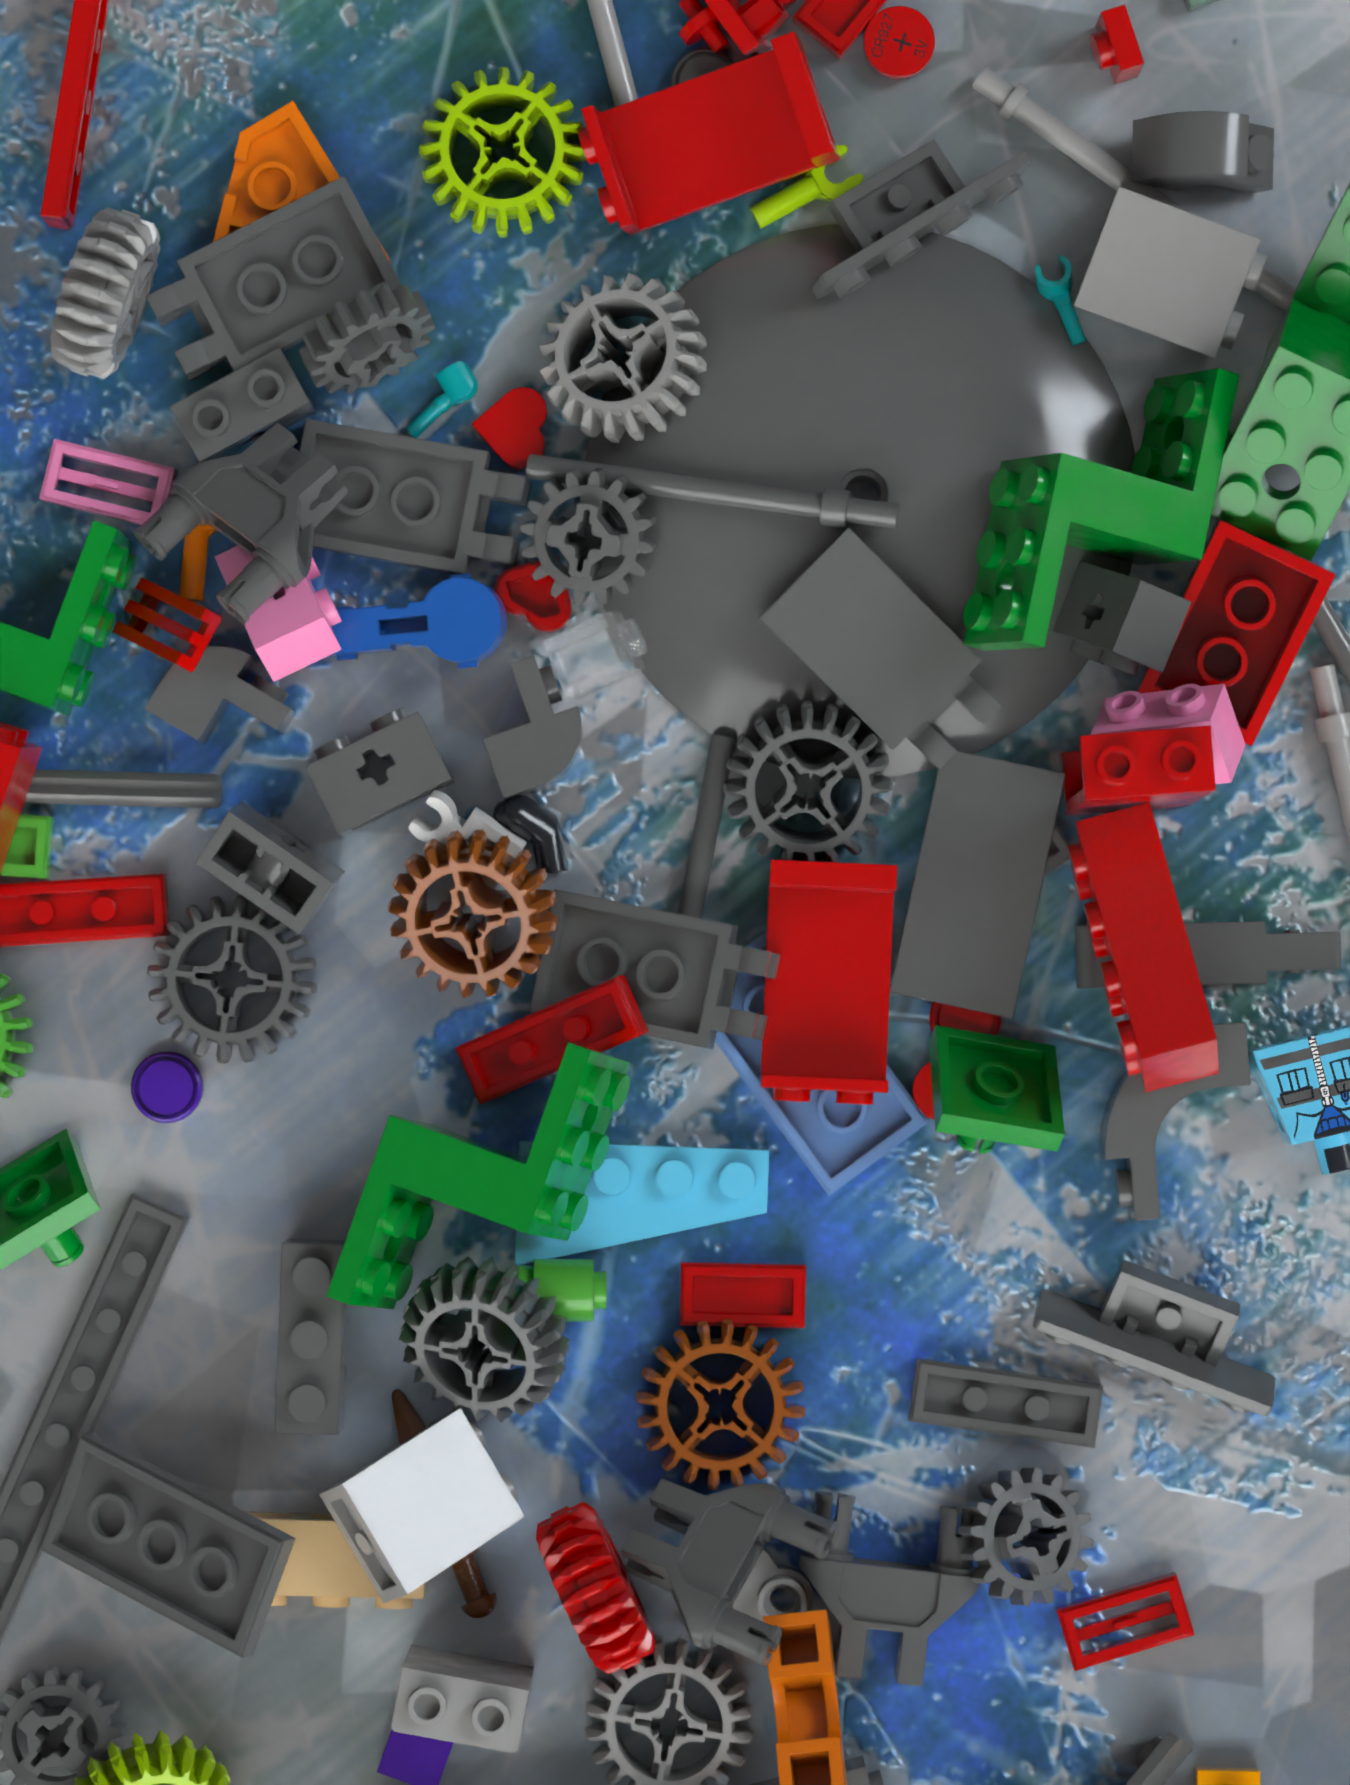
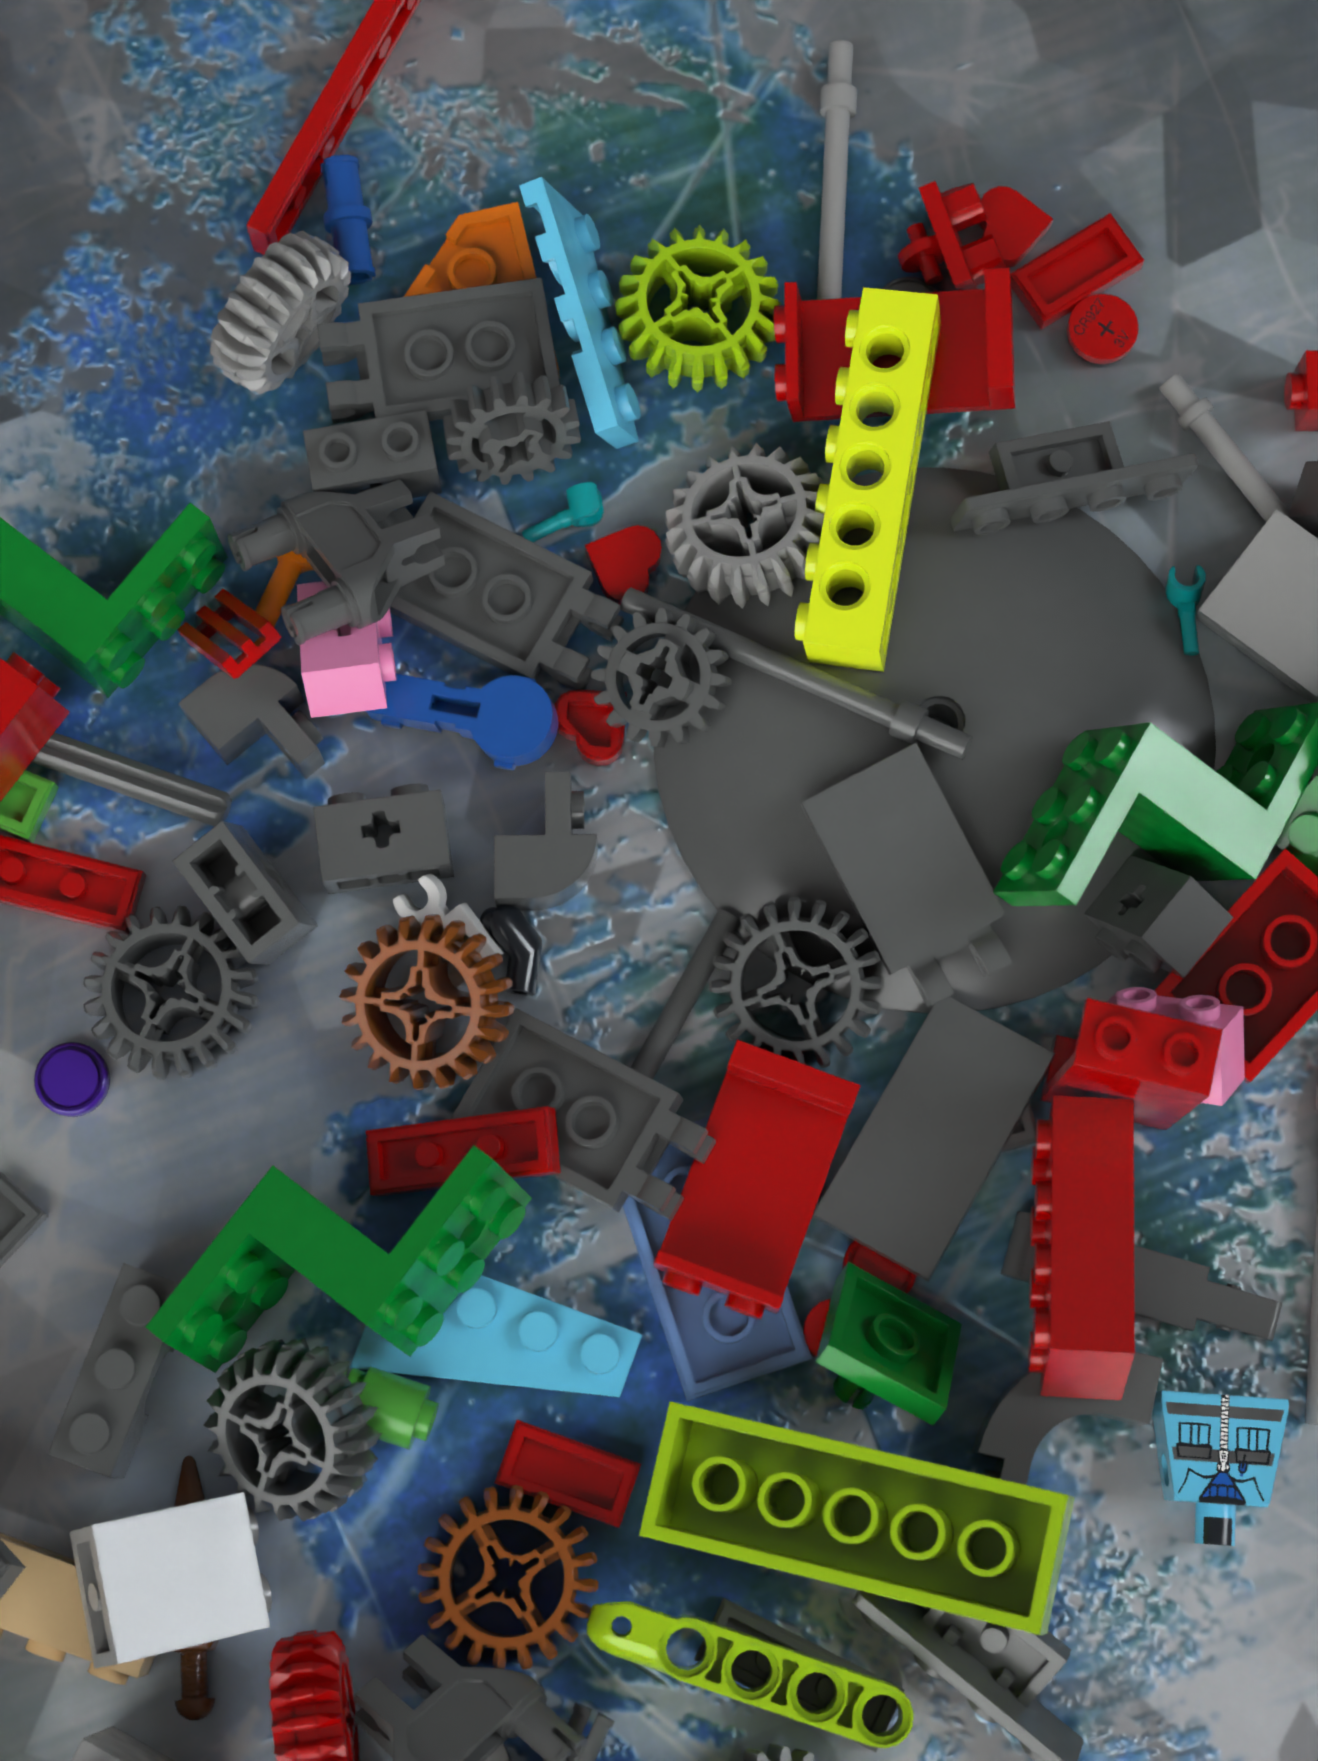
camera: 15 degrees right, 10 degrees down
bright pink tile [39,439,177,526] -> none
clear brick [542,611,648,699] -> none
lime bar [749,145,863,229] -> none
none -> blue pin [320,155,376,285]
none -> medium azure wing [519,177,641,449]
none -> lime piece [586,1601,914,1748]
none -> lime brick [639,1401,1075,1635]
none -> neon yellow brick [795,287,941,672]

